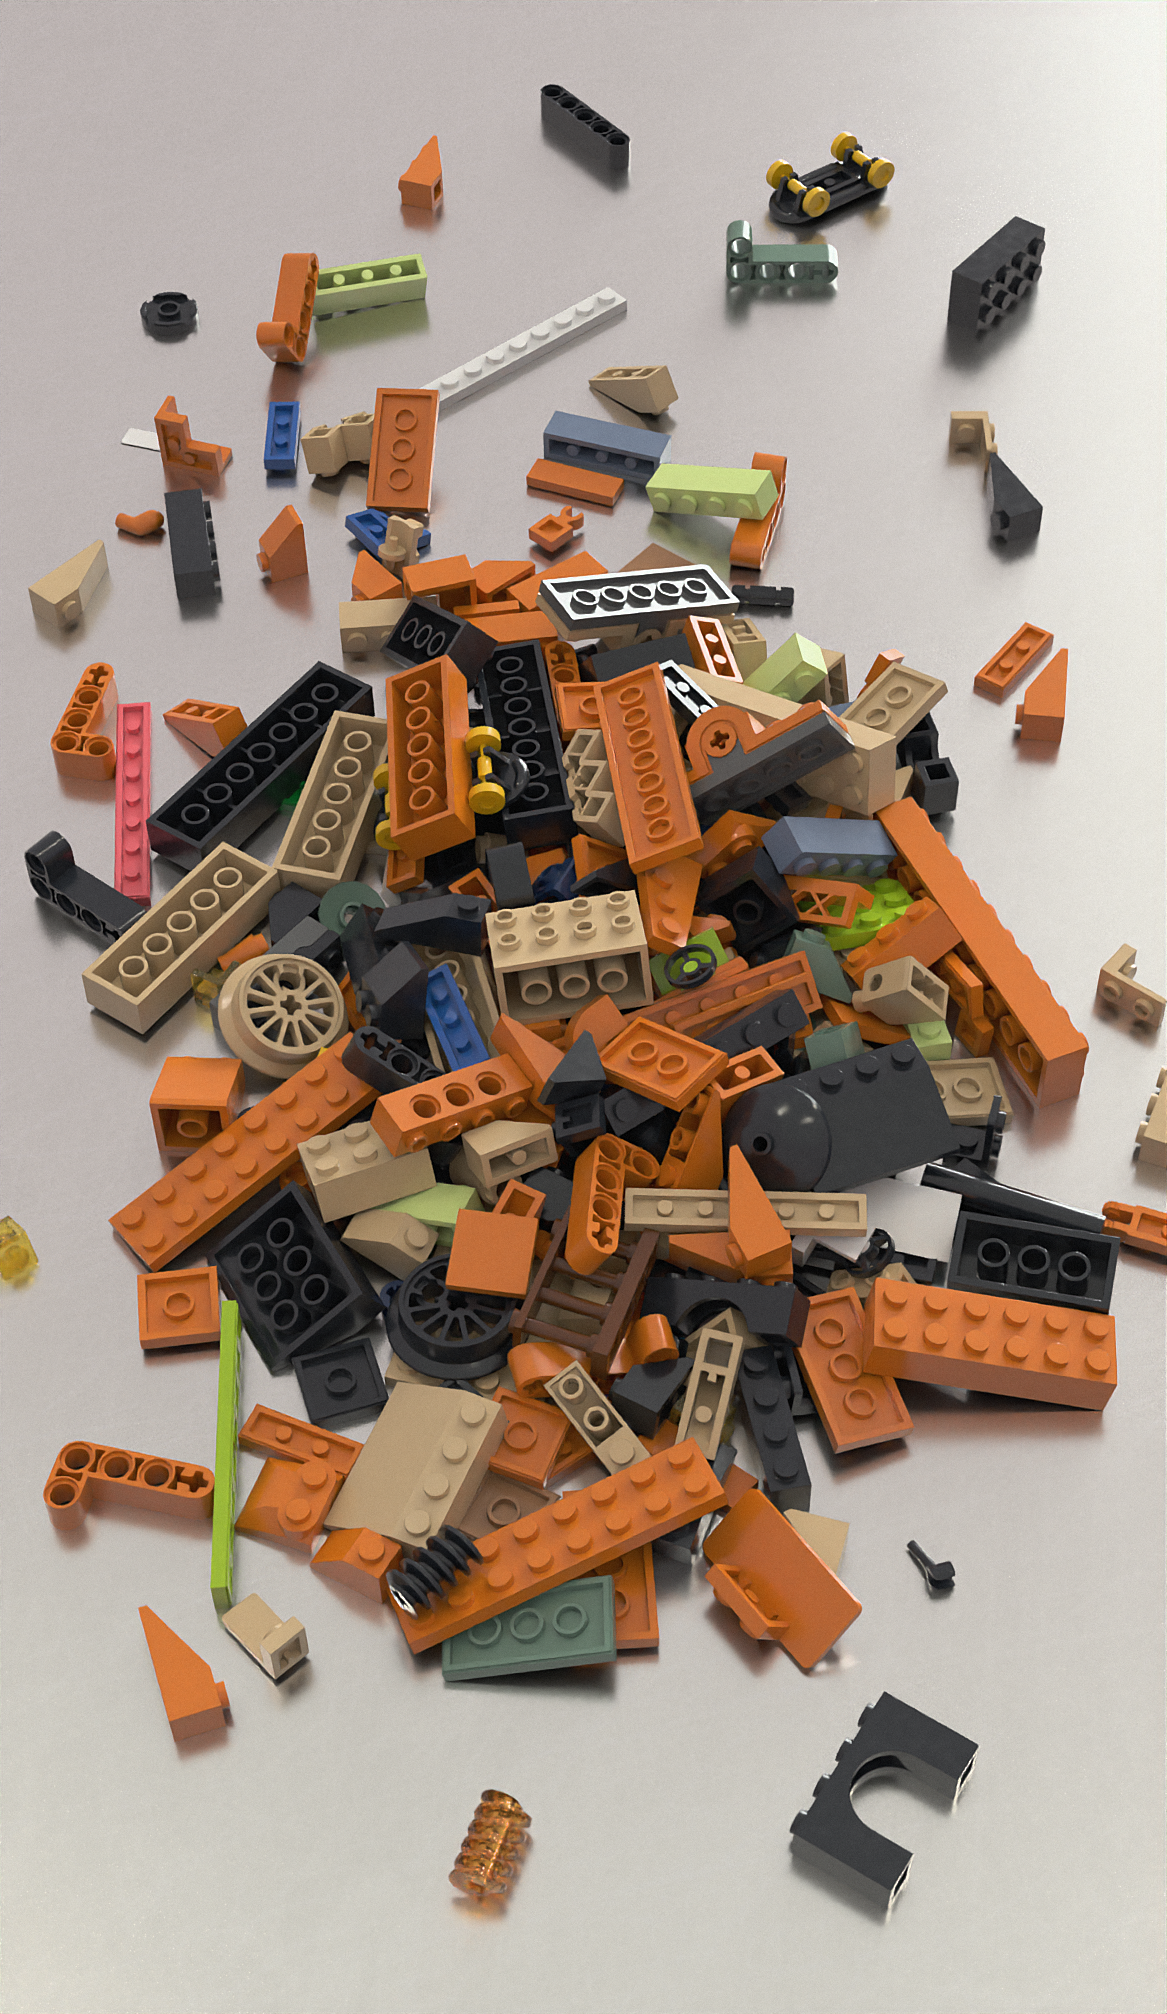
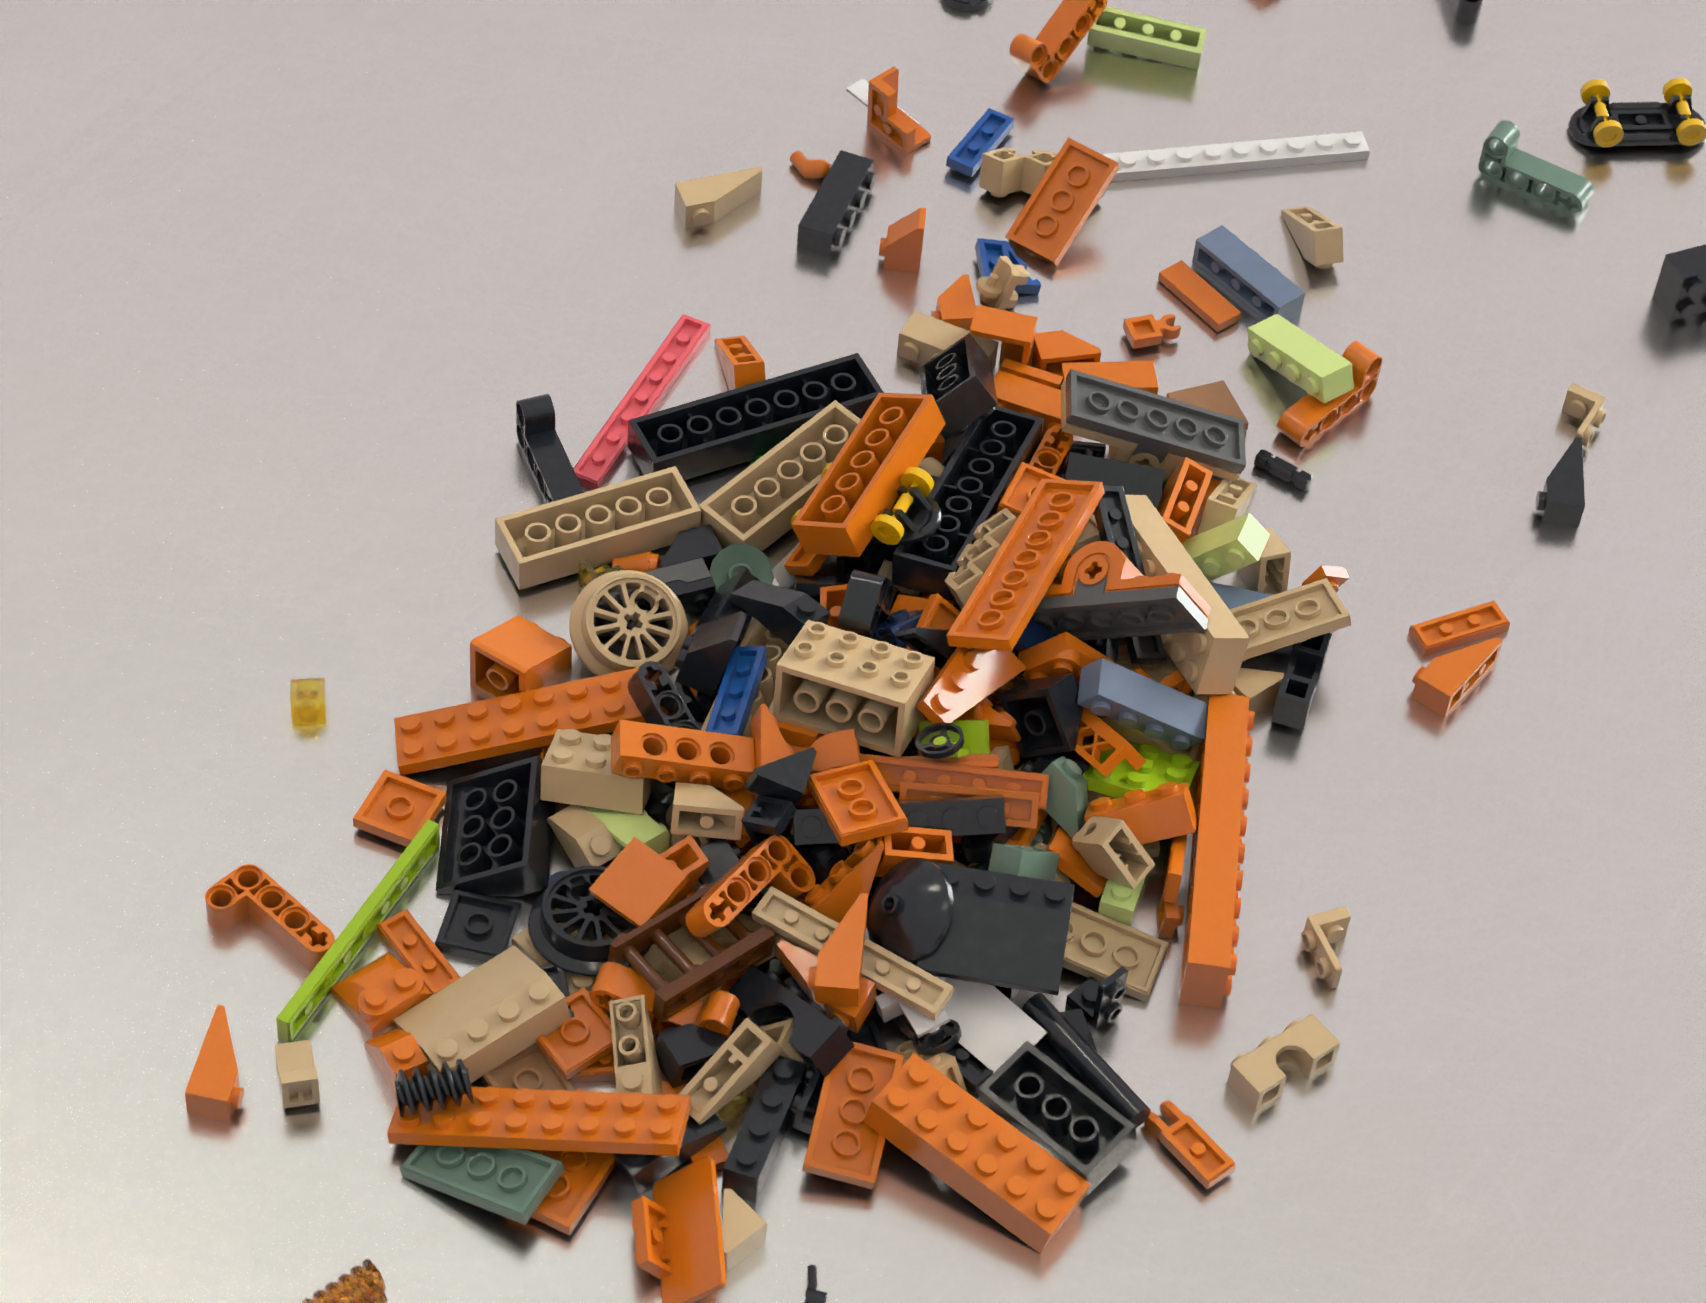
camera: 25 degrees right, 0 degrees up
orange beam [50,662,118,781] -> none

